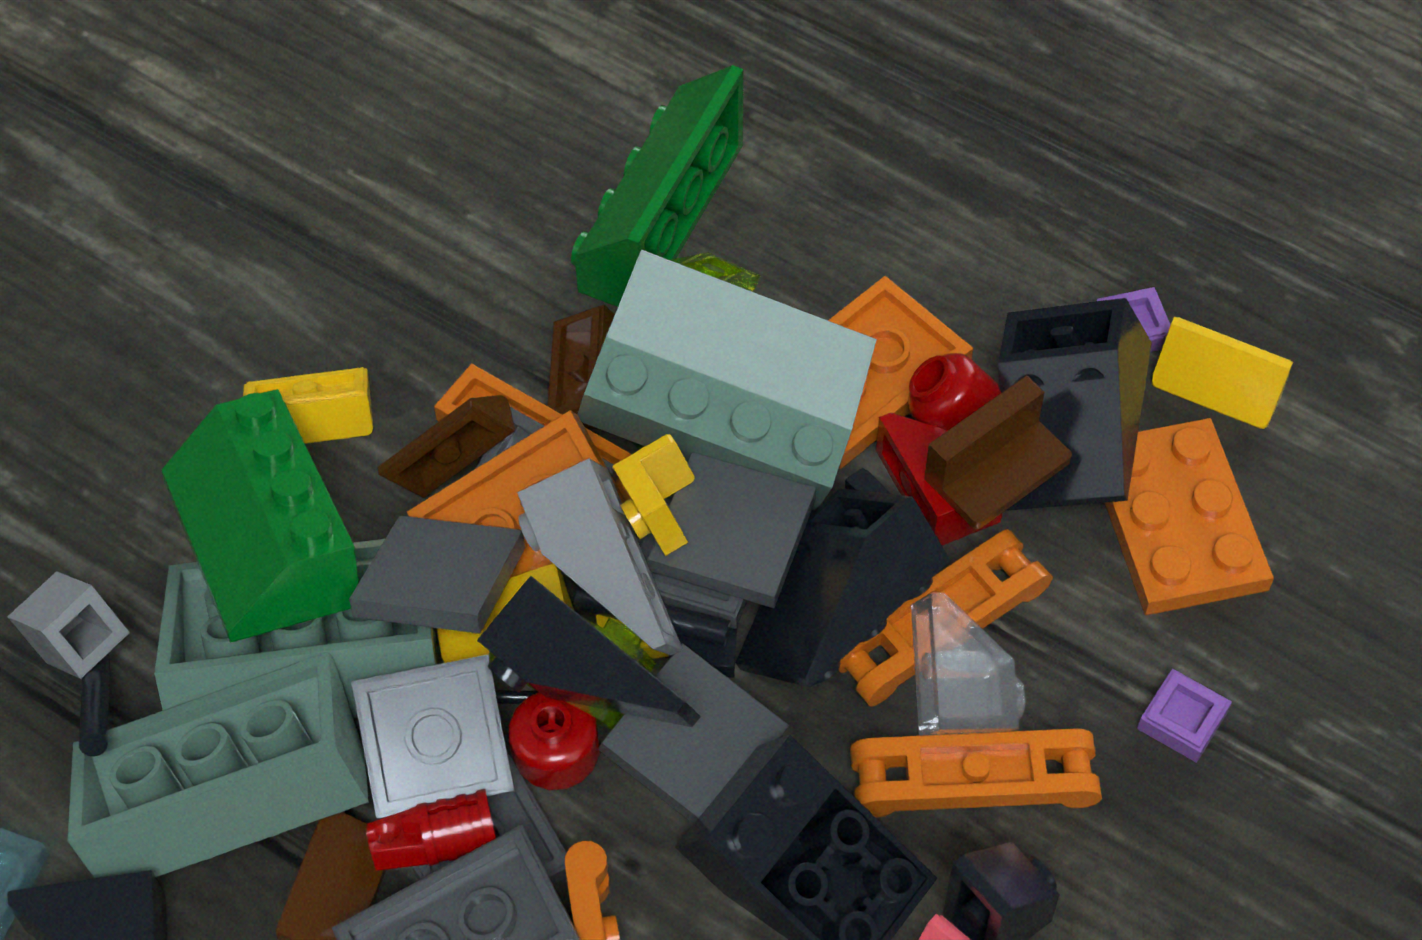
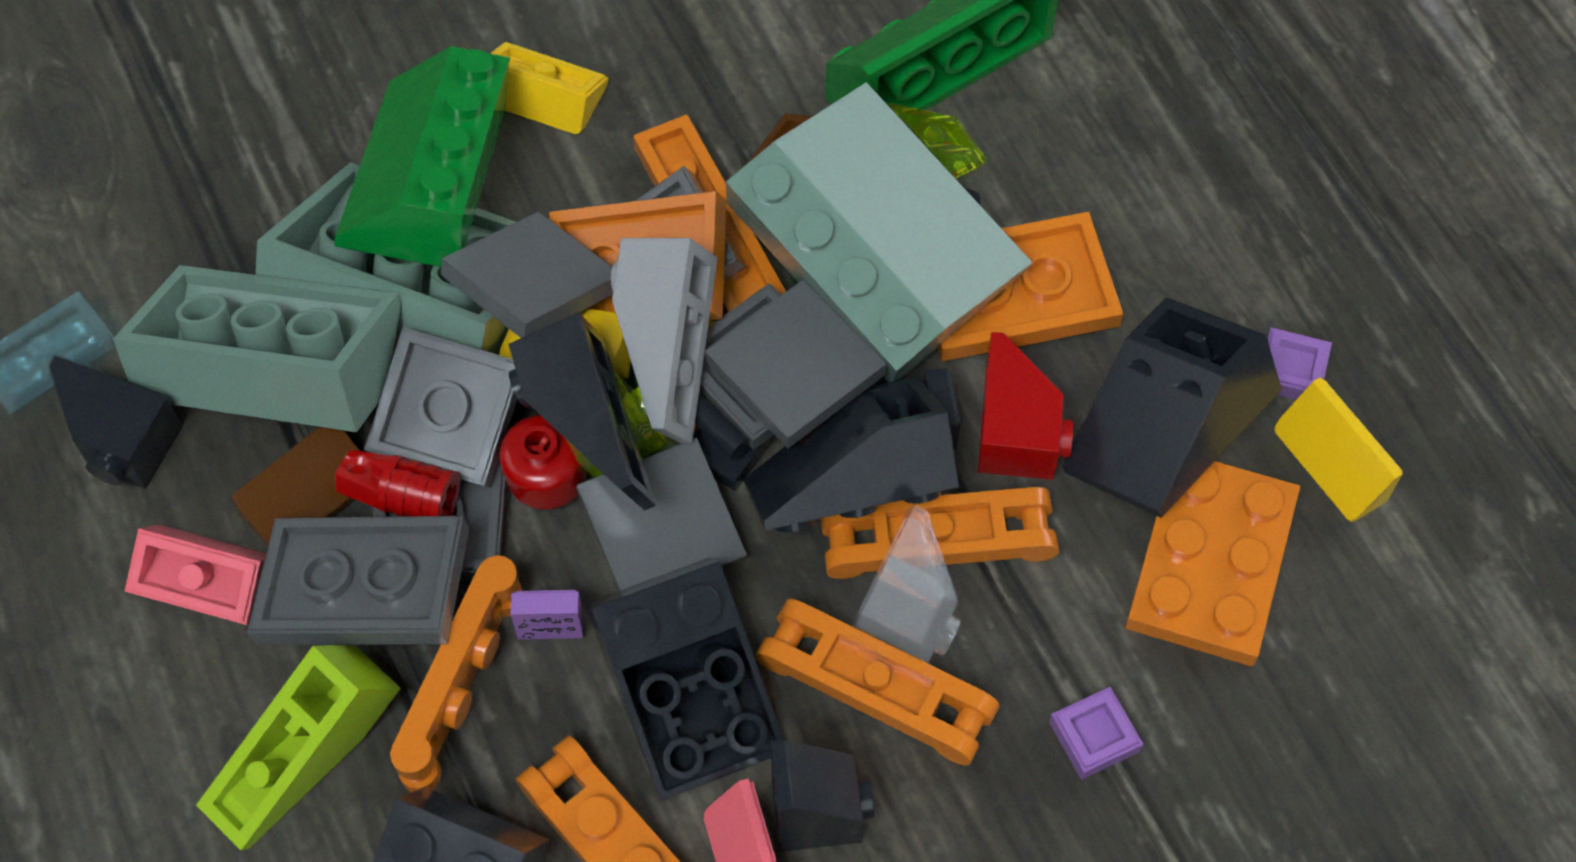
camera: 30 degrees right, 5 degrees up
light grey brick [7,571,130,679] -> none
black piece [79,653,110,756] -> none
reddish brown slope [377,395,515,498] -> none
yellow bracket [612,434,695,556] -> none
red head [908,353,1001,430] -> none
reddish brown panel [924,376,1072,529] -> none
none -> medium lavender tile [511,590,584,640]

